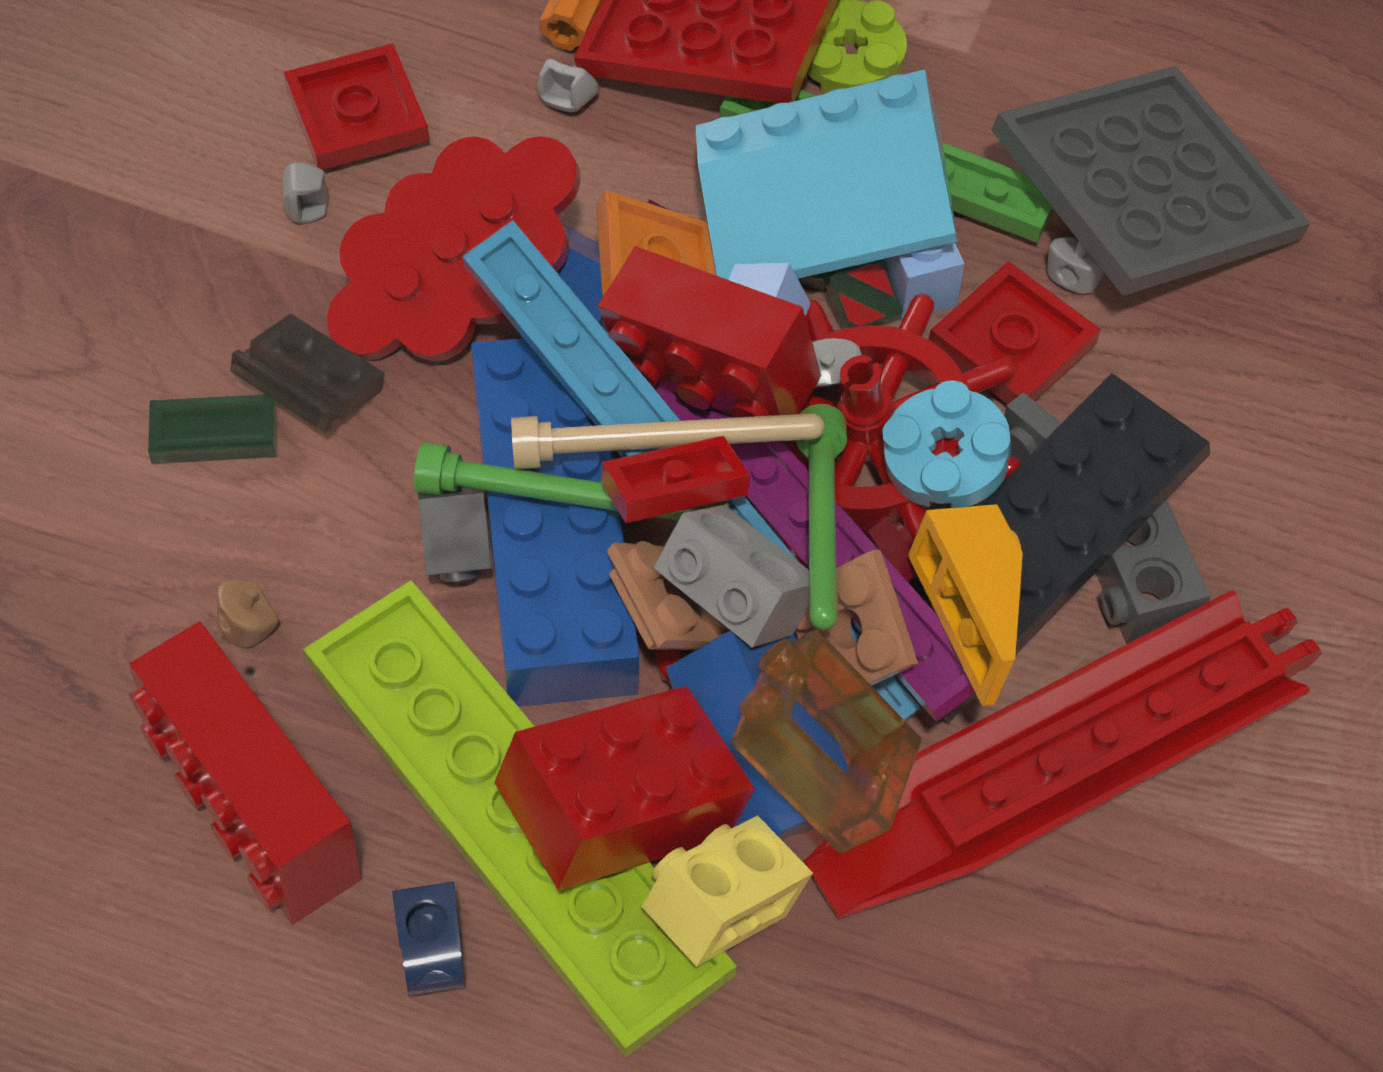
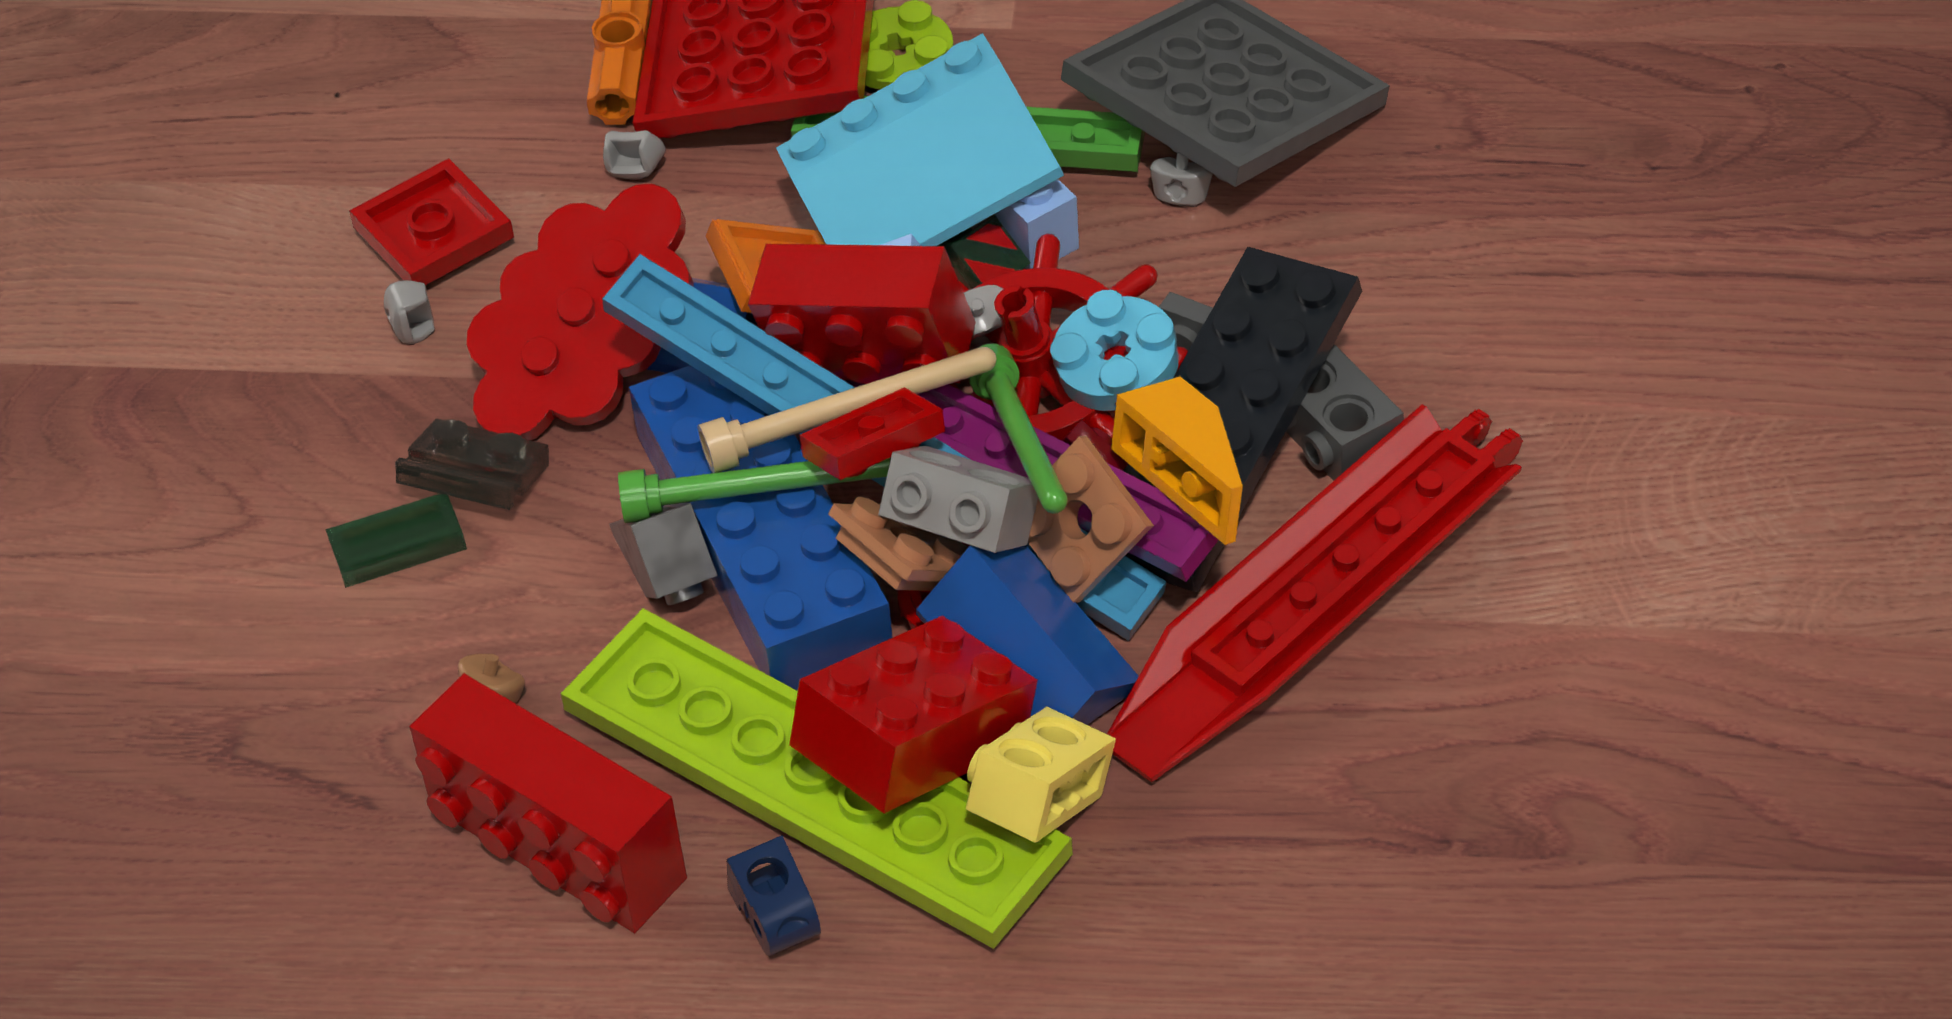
camera: 10 degrees left, 10 degrees down
clear orange window [730,628,922,854] -> none
red plate [929,261,1101,404] -> none

